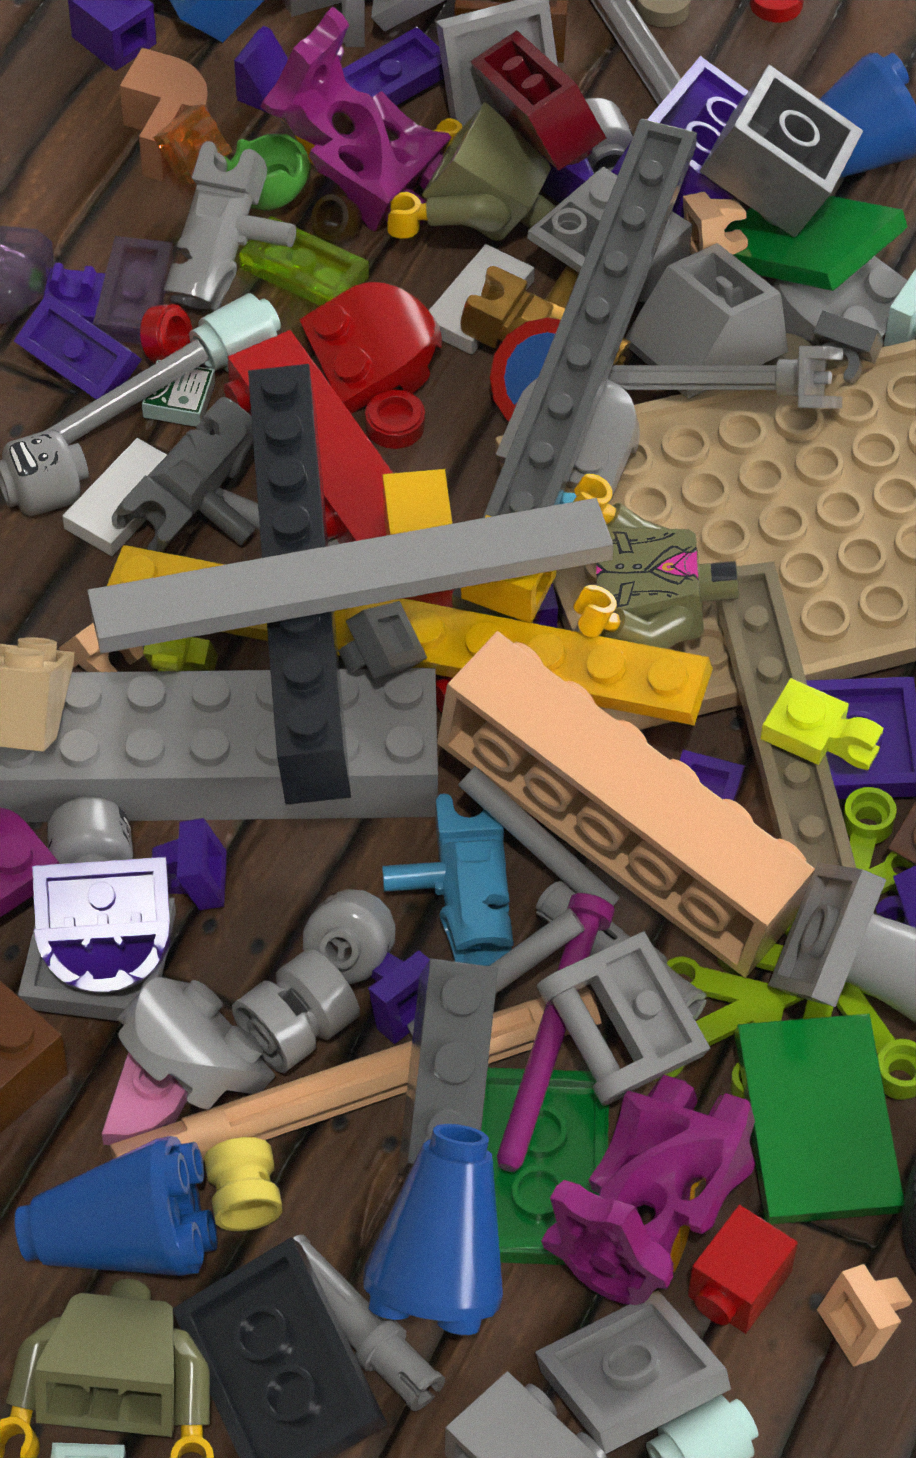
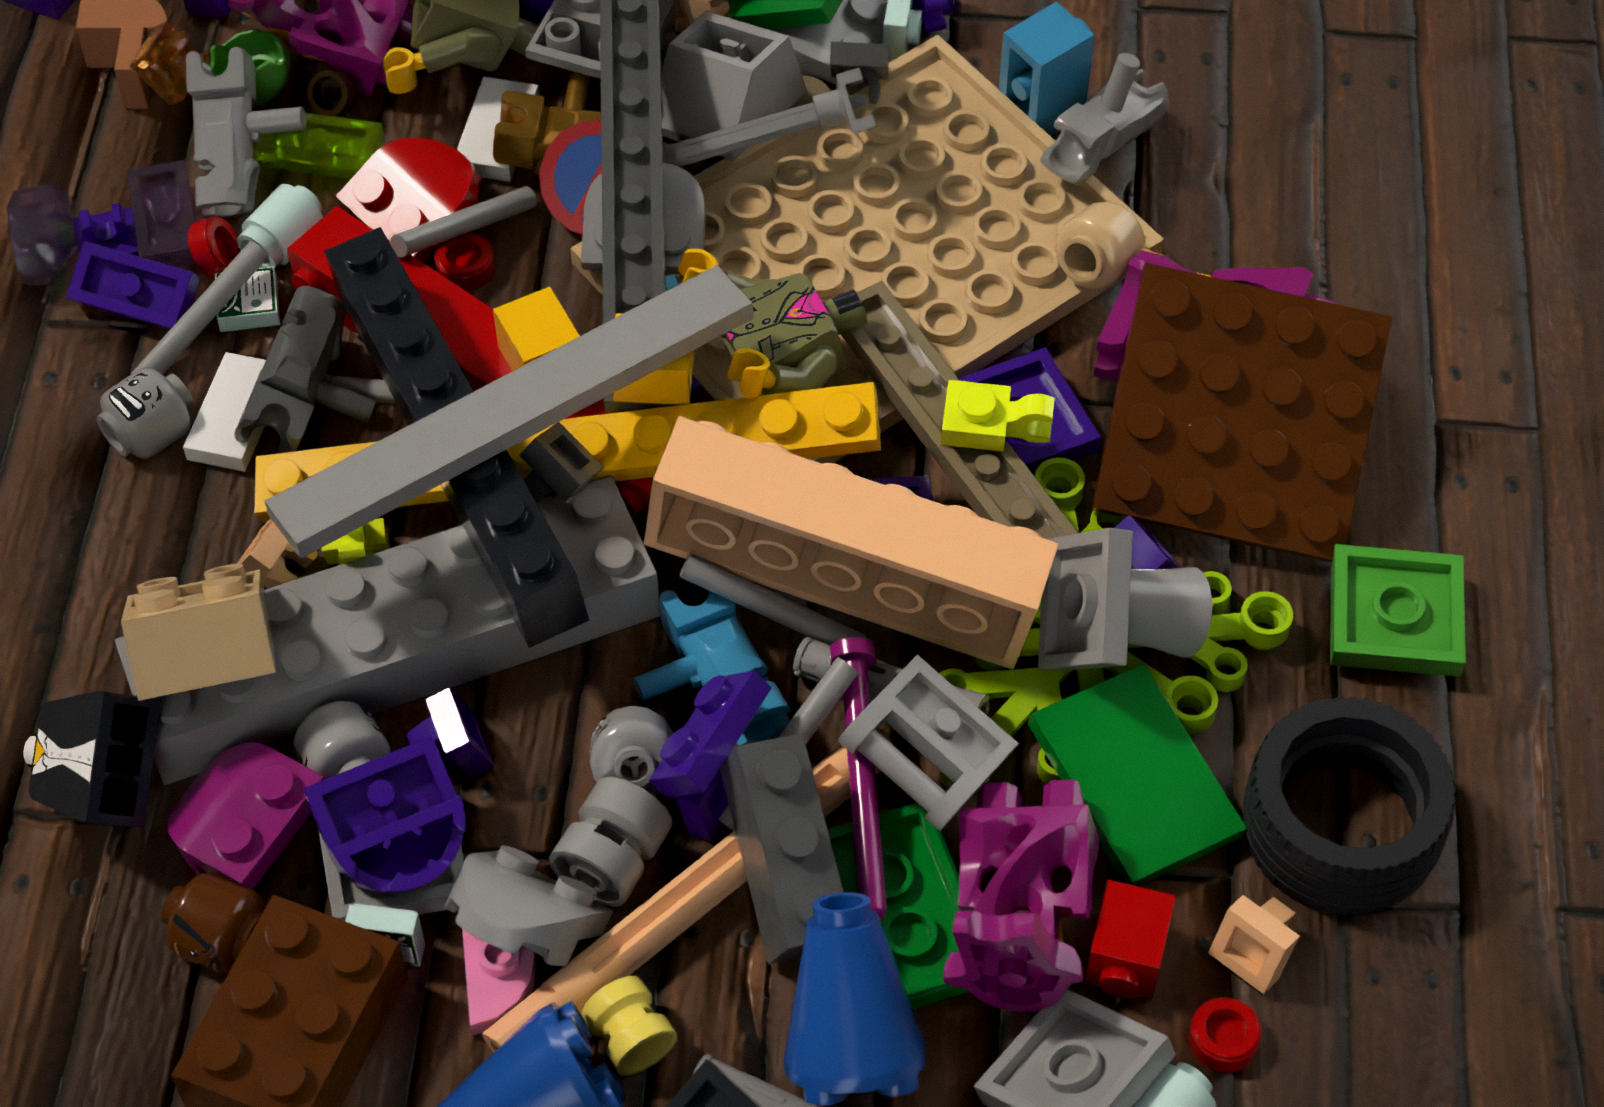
camera: 20 degrees left, 0 degrees up
none -> light aqua tile [345,903,425,966]
none -> light grey bar [390,186,537,257]
none -> dark purple plate [648,670,772,798]
none -> red tile [1189,998,1262,1073]

